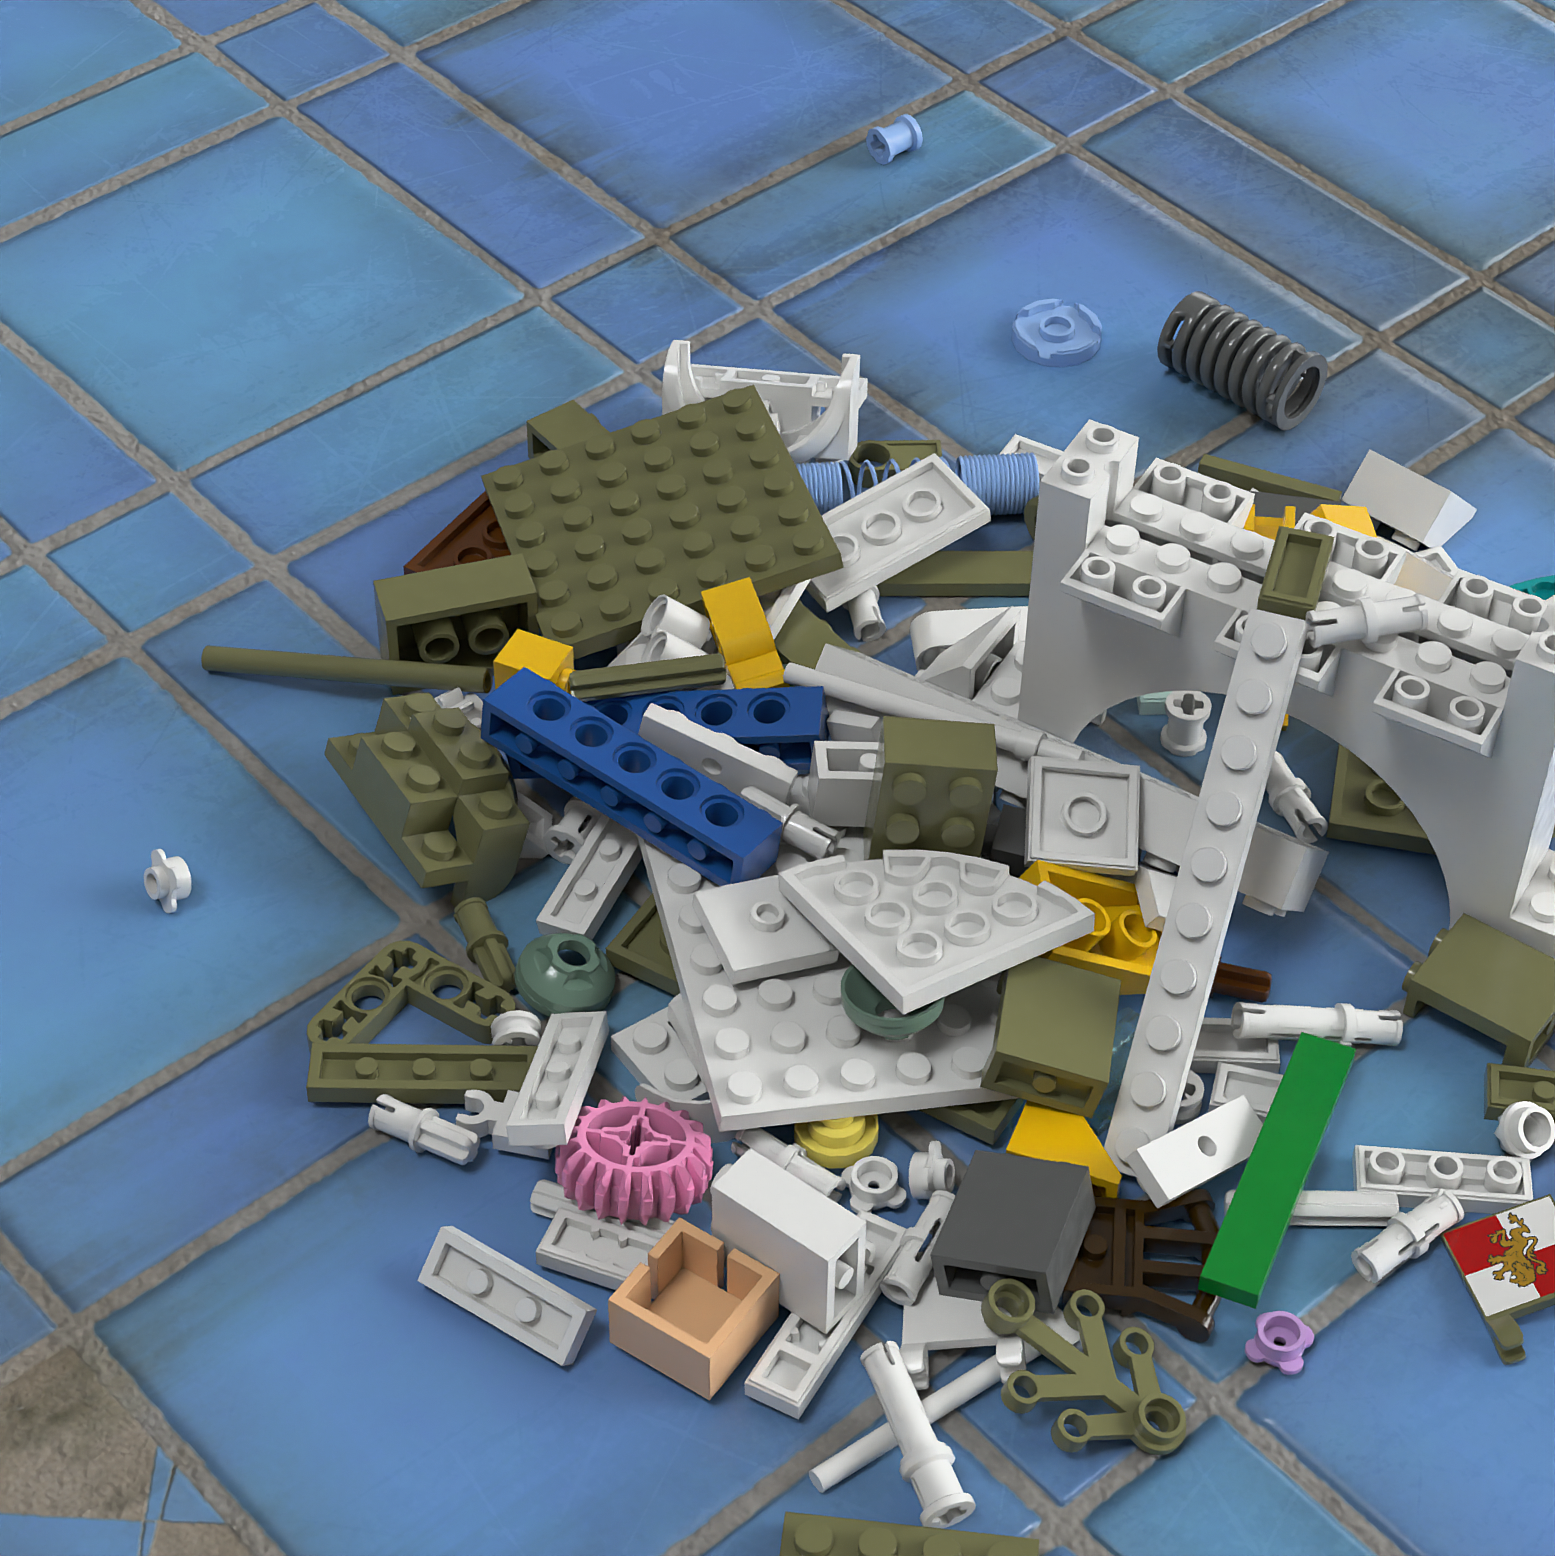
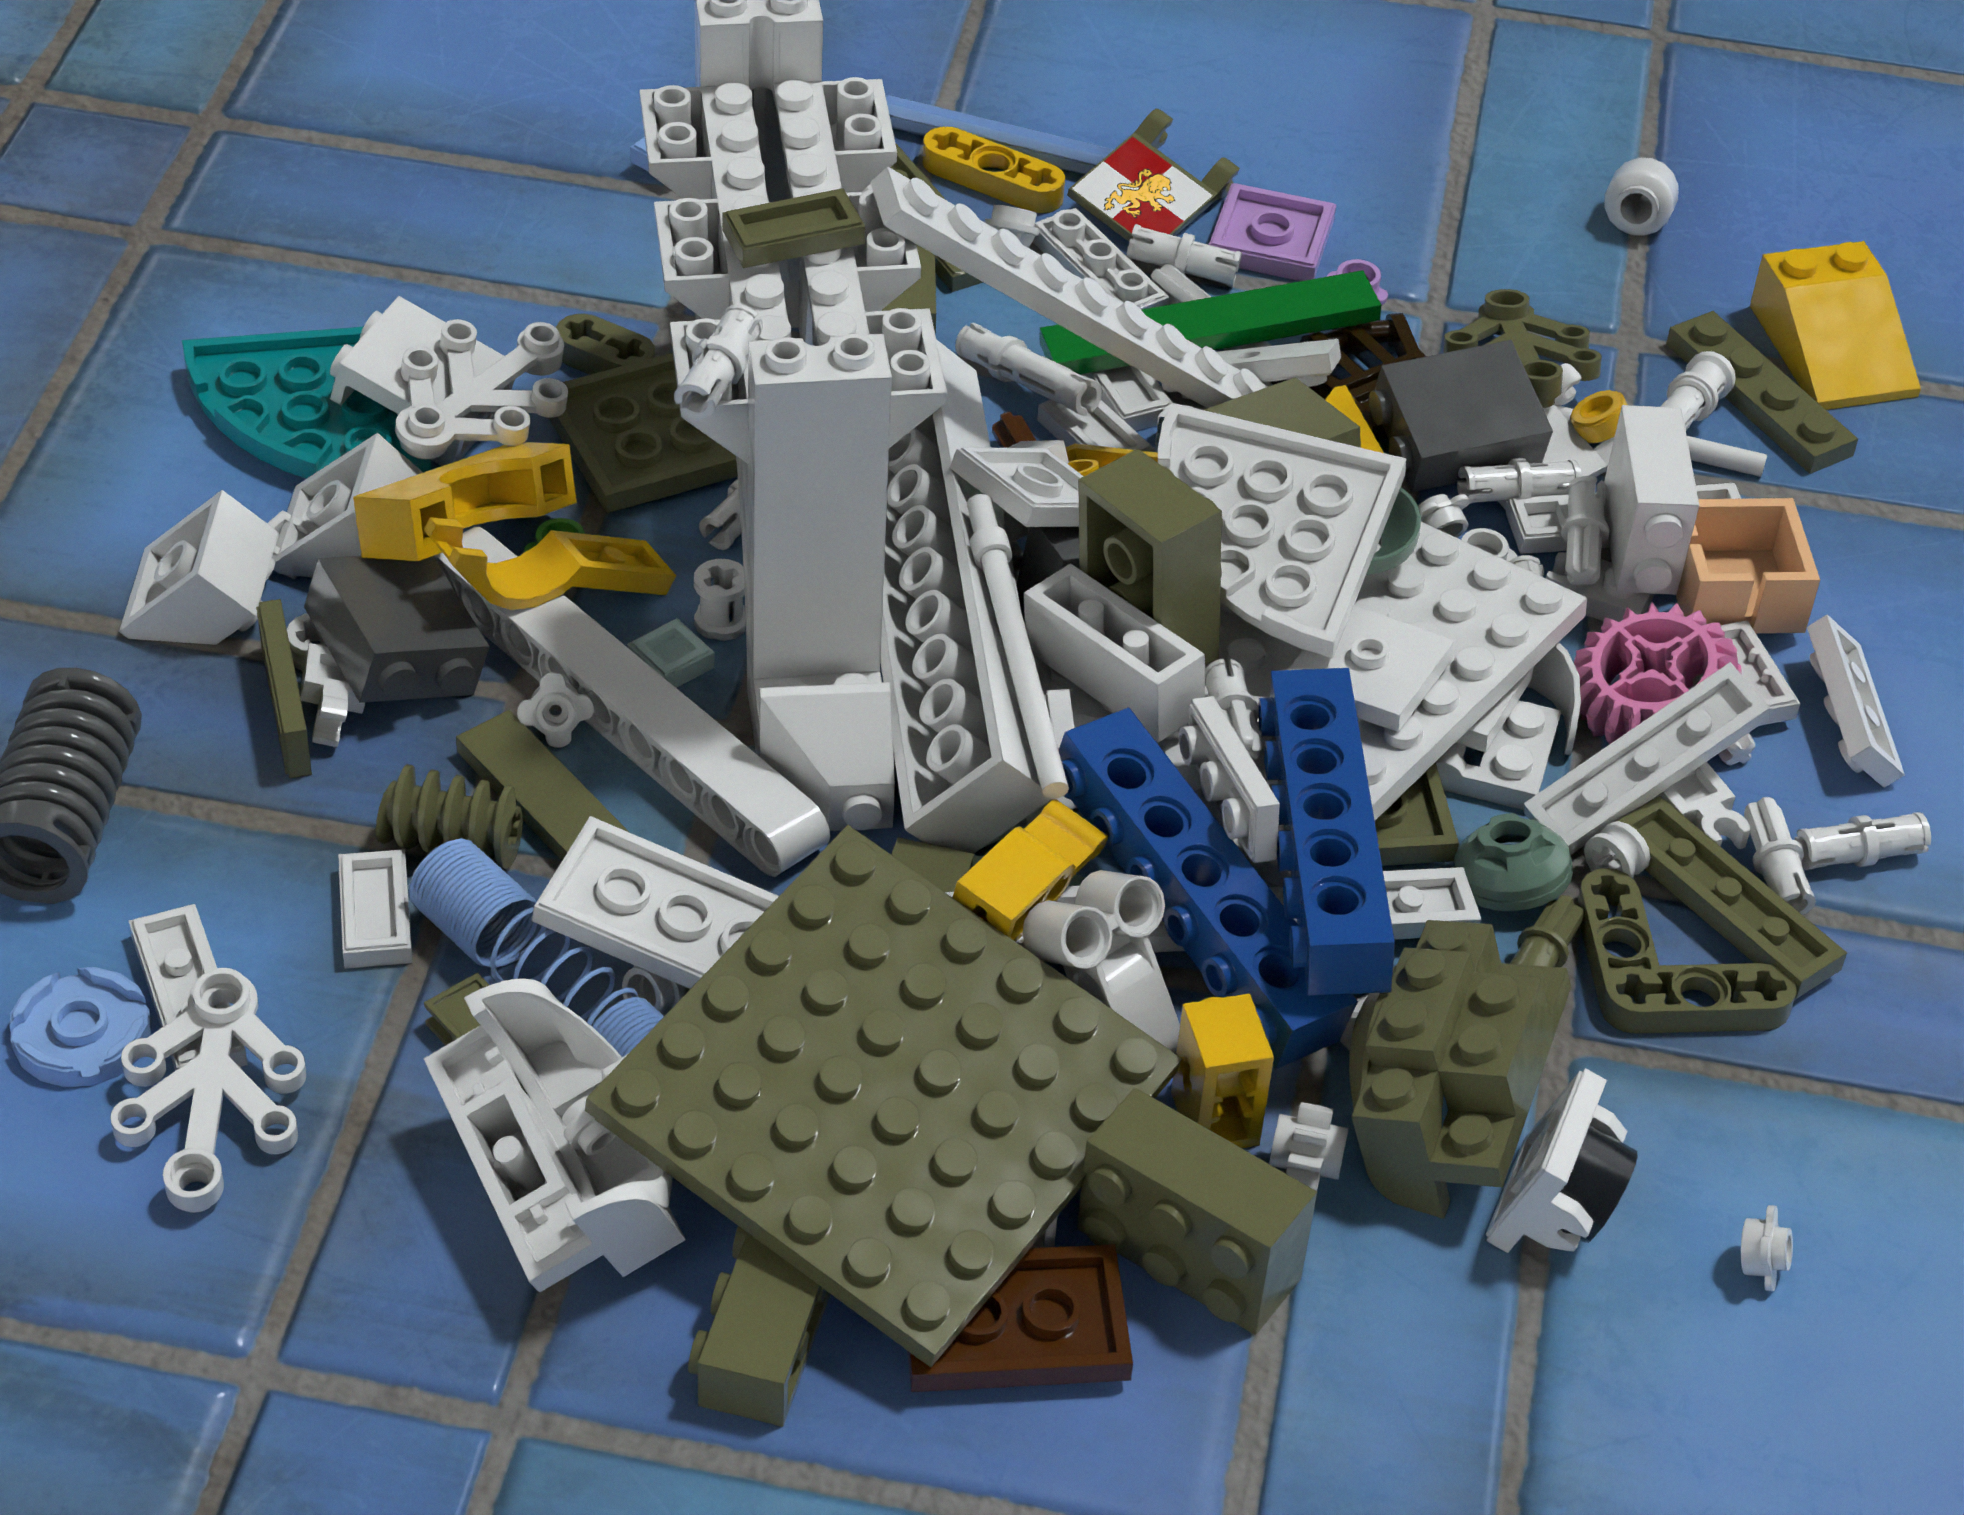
camera: 130 degrees left, 0 degrees up
olive piece [201,645,493,693] -> none
olive axle [569,653,727,702] -> none
white pin [1305,593,1428,648] -> none
none -> white plant [110,968,307,1213]
none -> white tile [129,904,248,1071]
none -> white pin [674,304,763,419]
none -> lavender tile [1209,183,1337,281]
none -> white piece [1486,1068,1638,1253]
none -> yellow tile [1570,390,1628,443]
none -> white pin [1795,812,1931,870]

